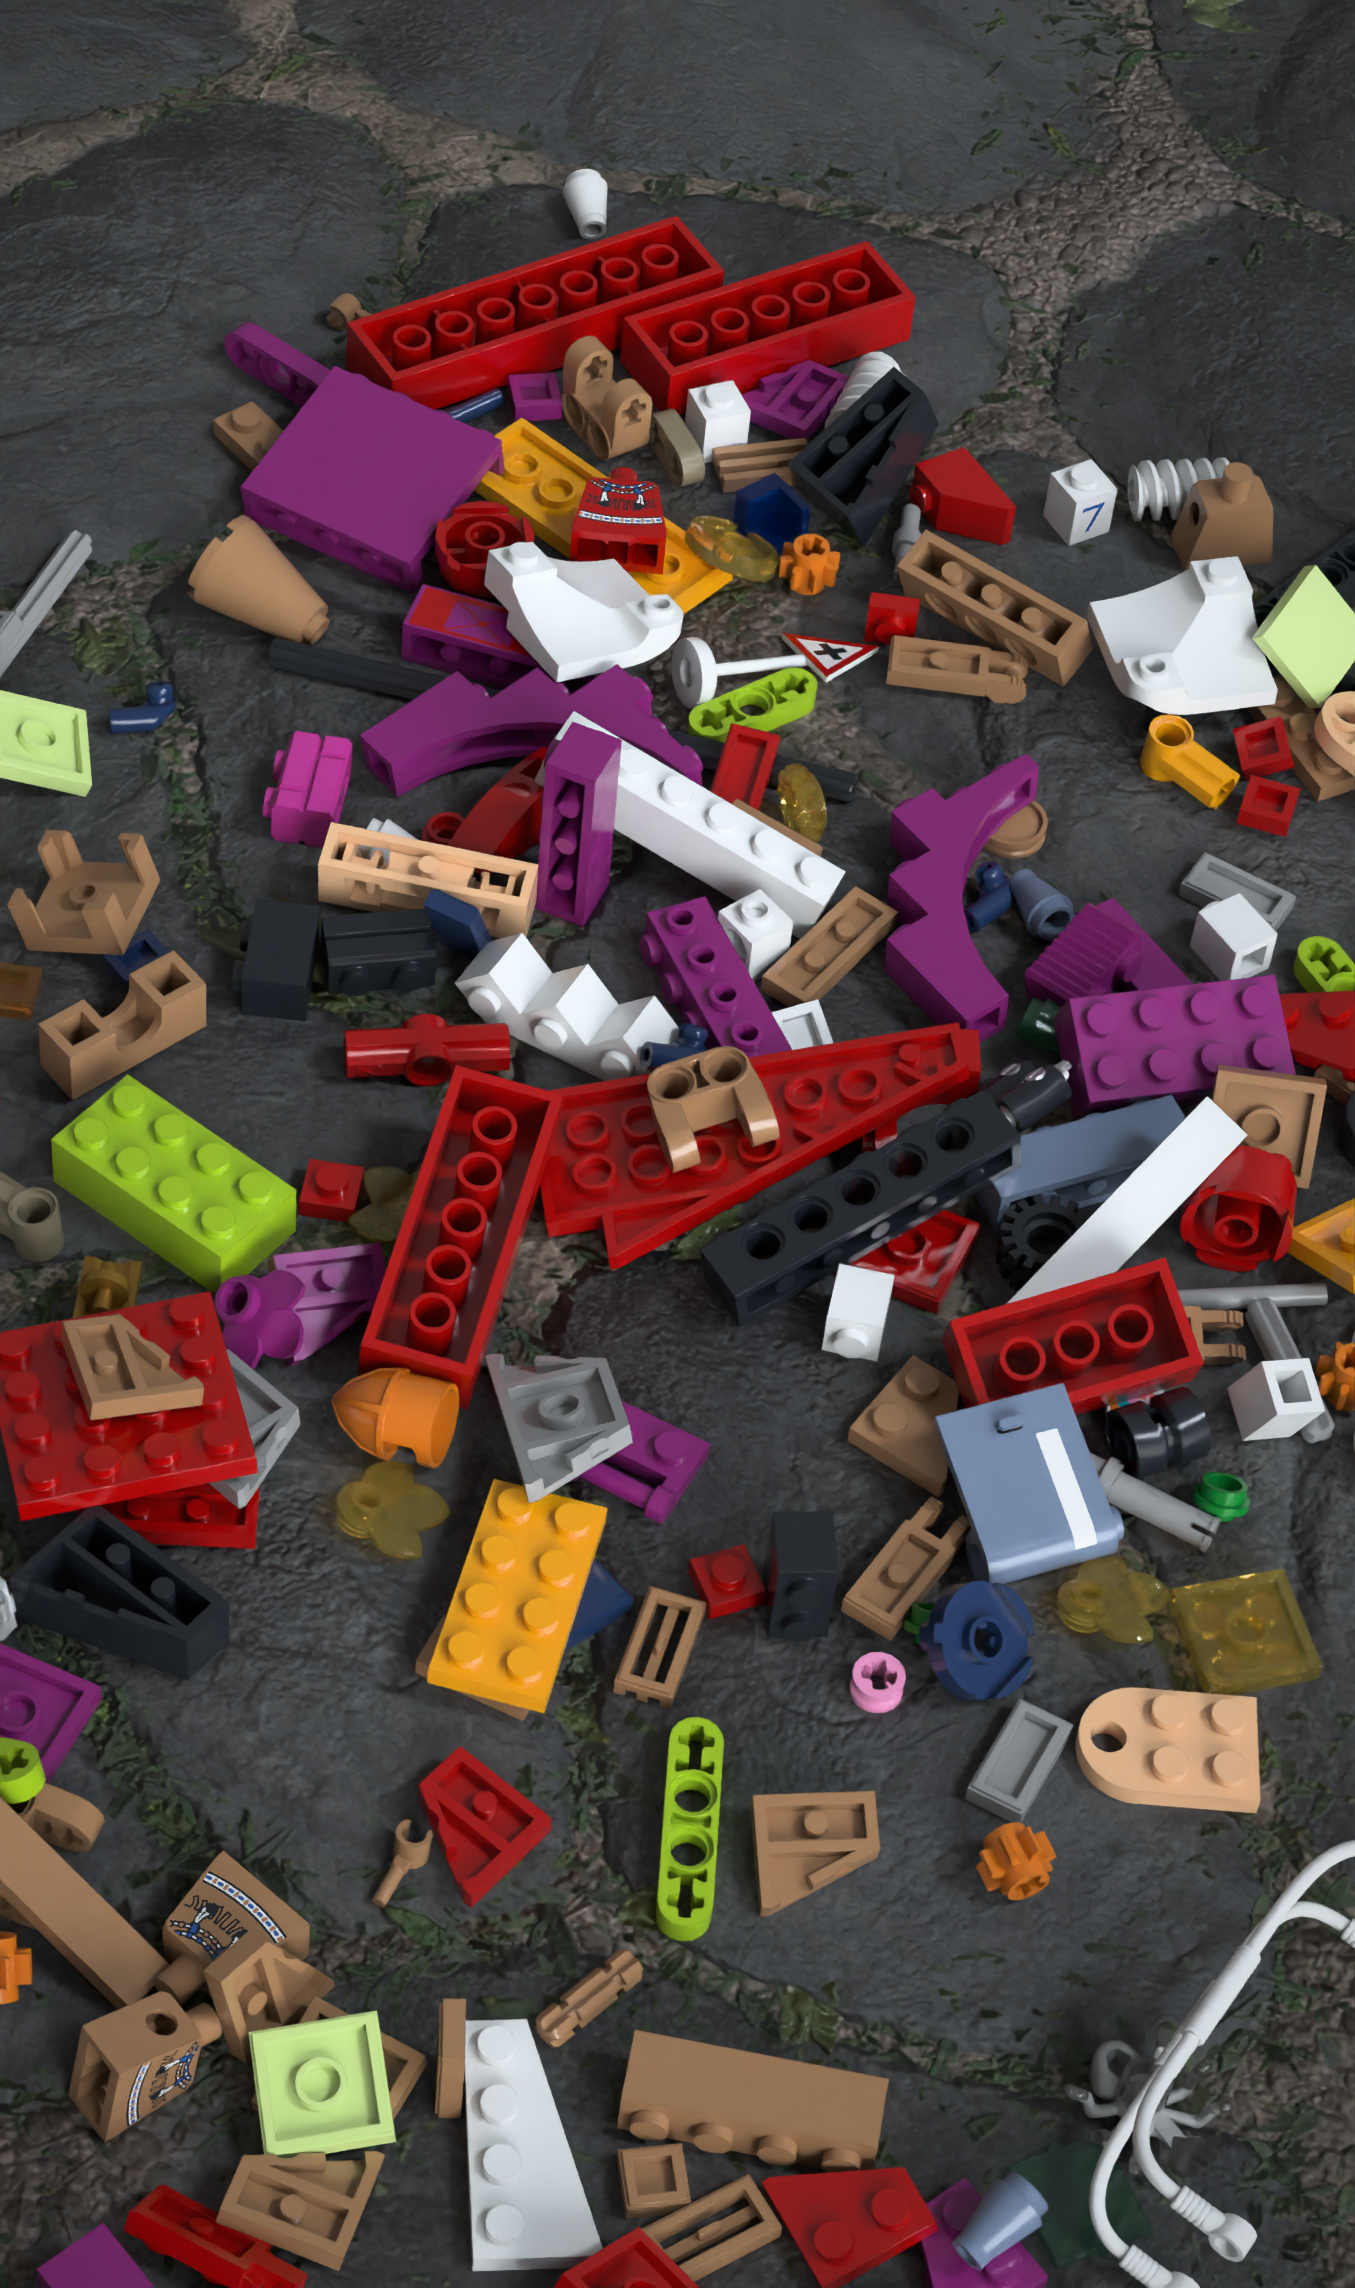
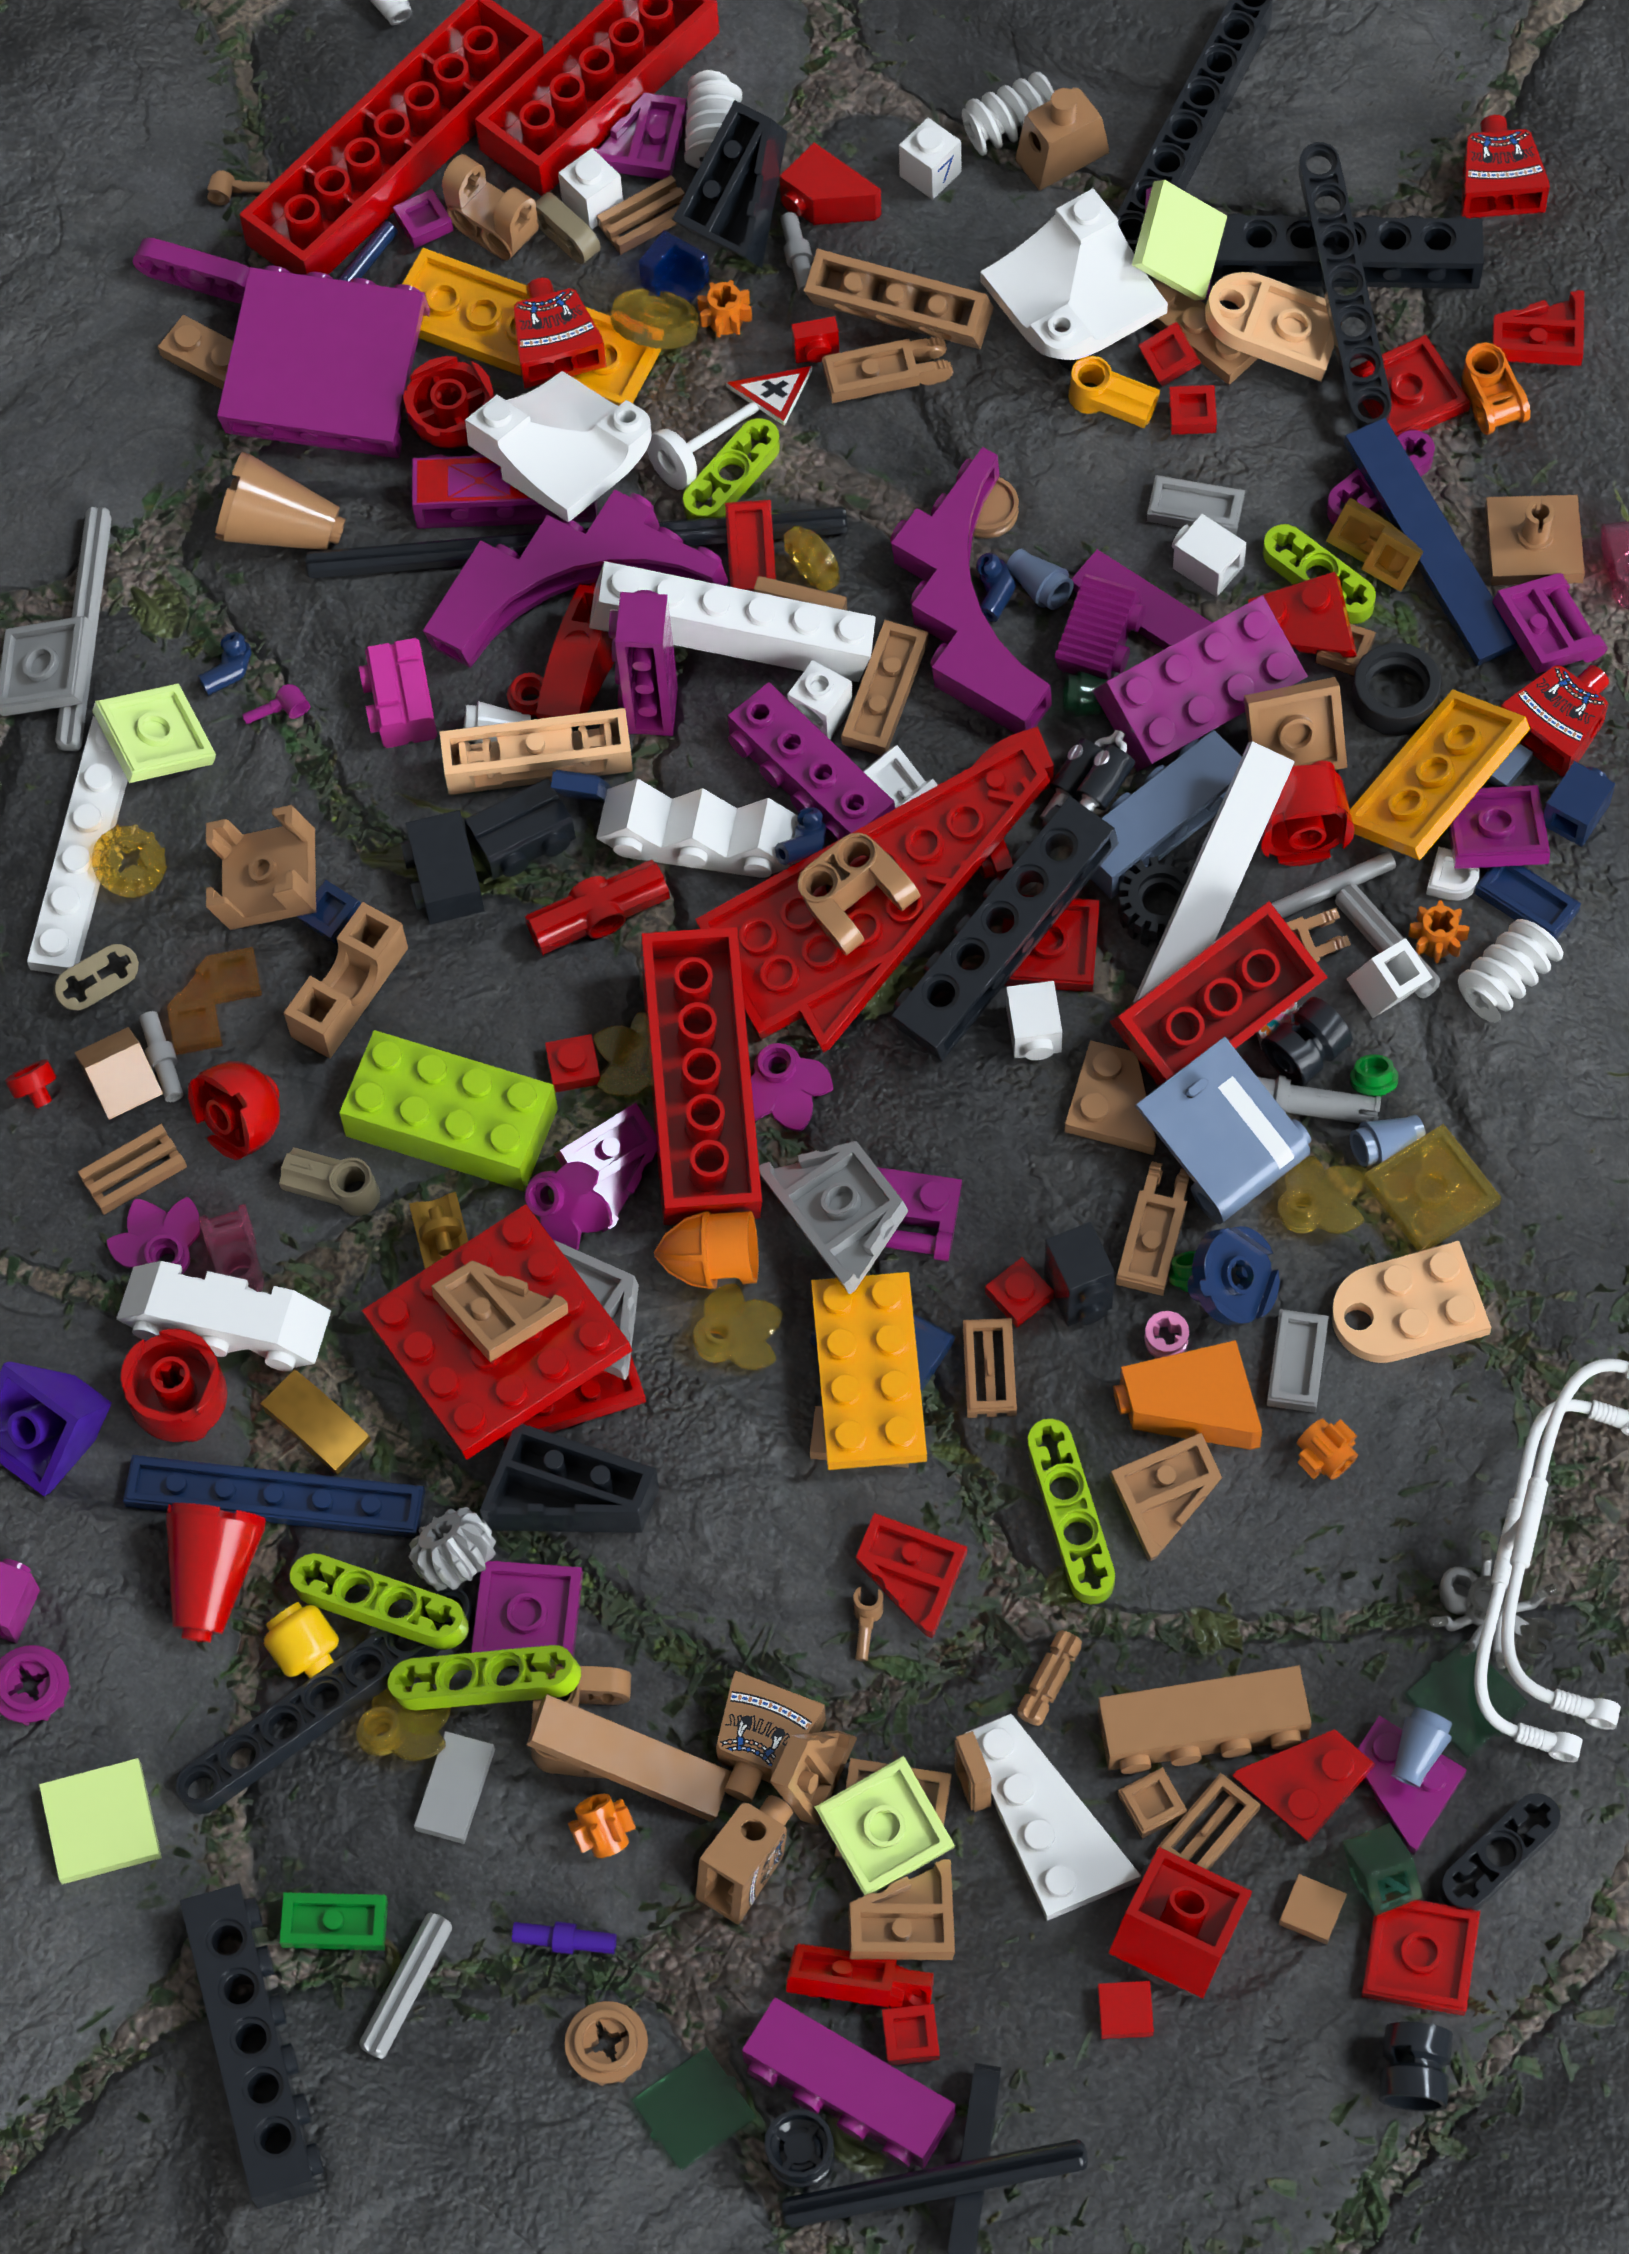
camera: 10 degrees left, 15 degrees up
none -> magenta hand [242,684,310,724]
none -> magenta plate [751,1043,833,1131]
none -> orange slope [1113,1340,1262,1450]
none -> sand blue cone [1350,1114,1426,1168]

